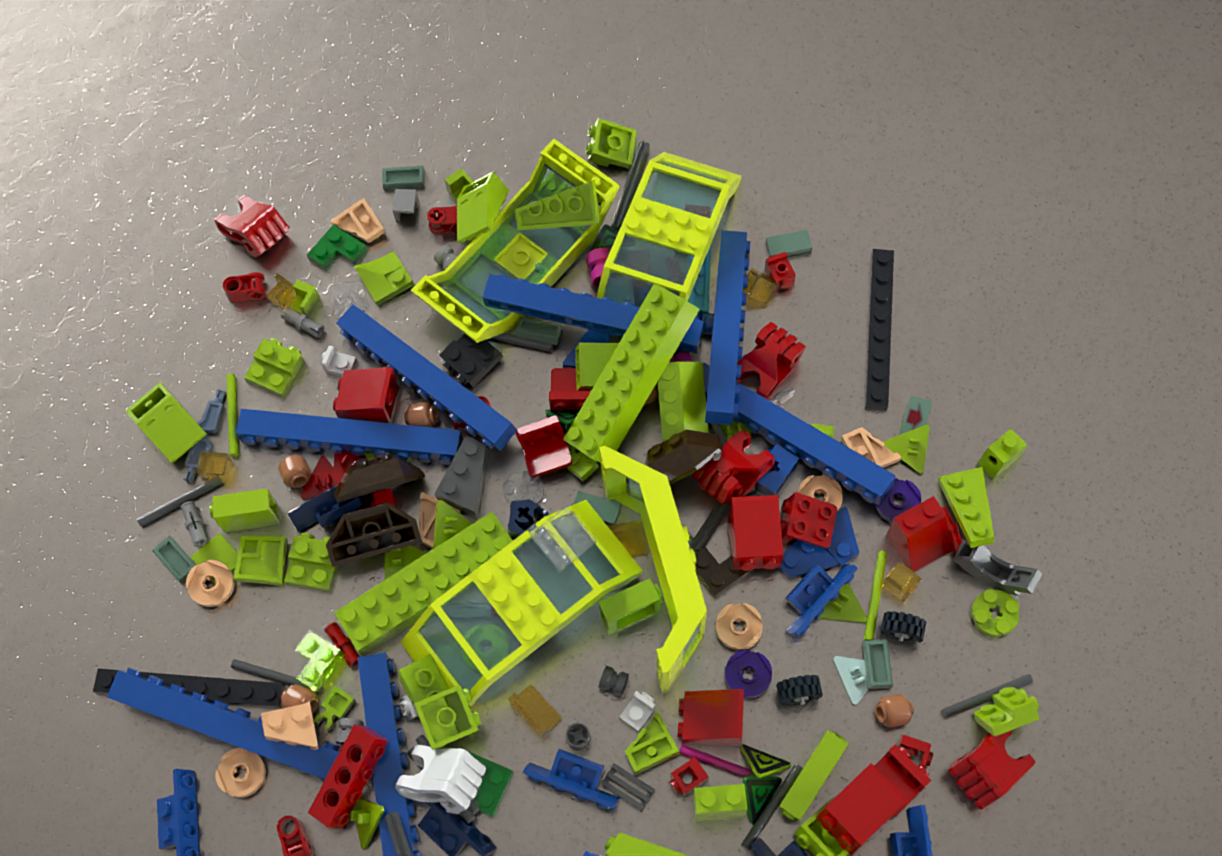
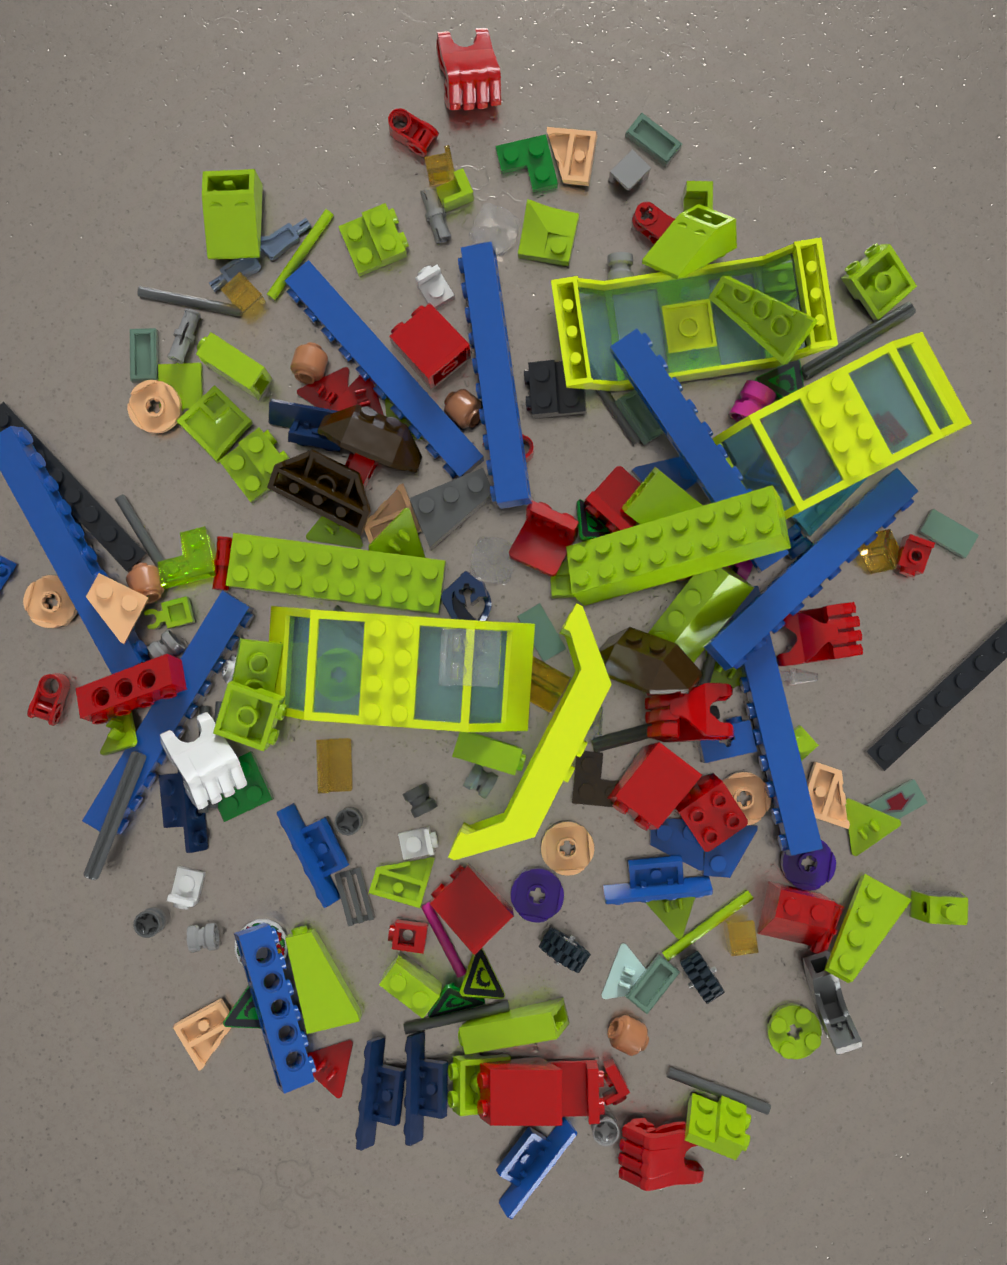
camera: 35 degrees right, 20 degrees up
none -> light grey wheel [463,764,499,799]
none -> light grey wheel [591,1111,619,1146]

